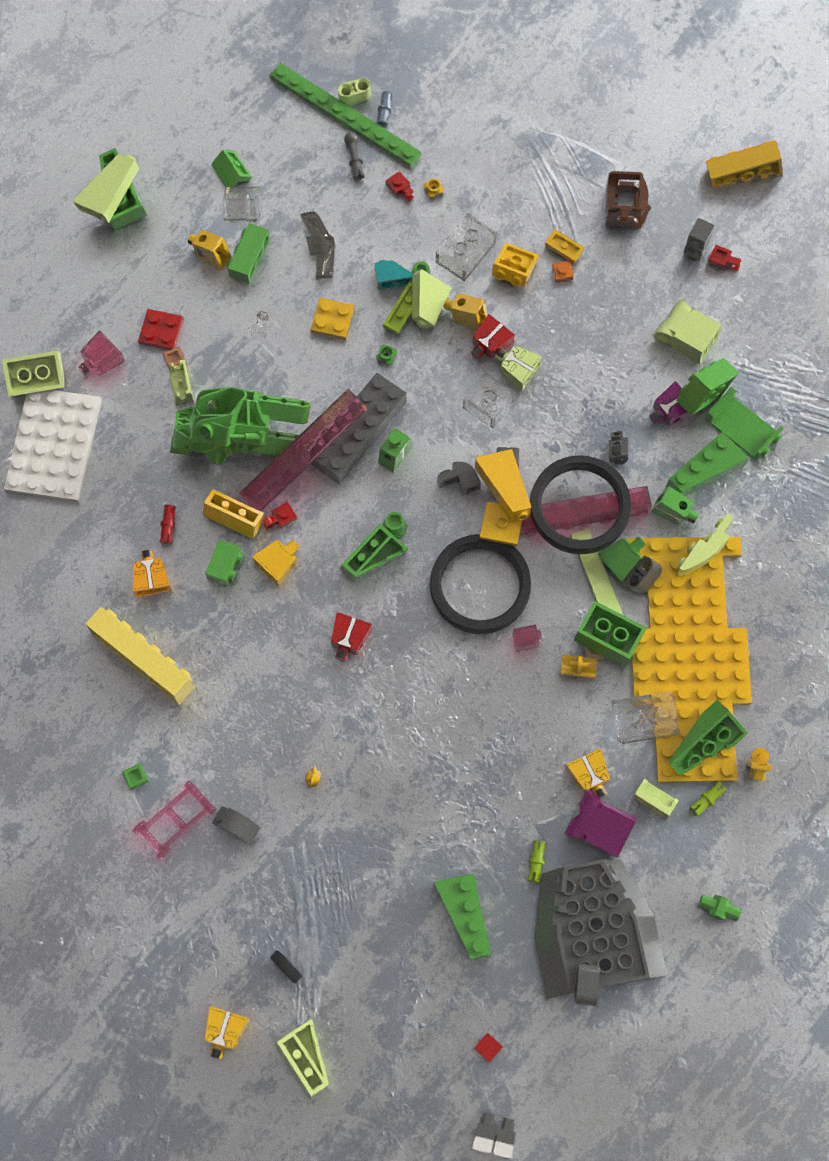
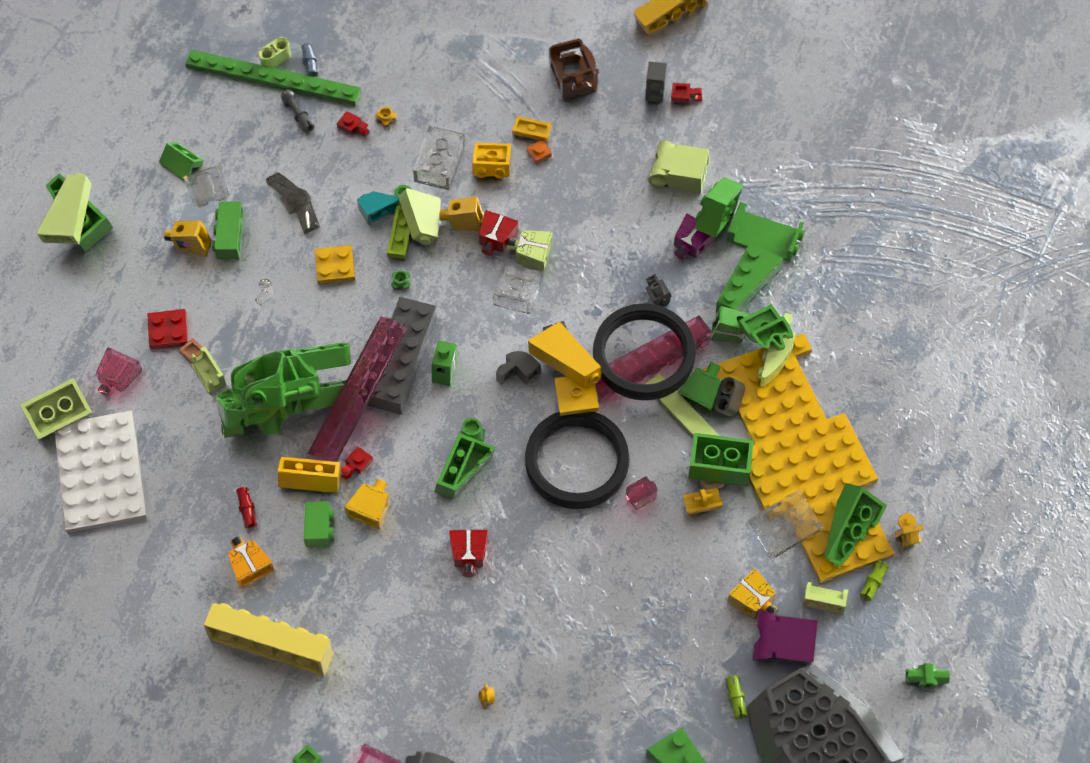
camera: 20 degrees left, 10 degrees down
none -> bright green plate [738,304,794,351]

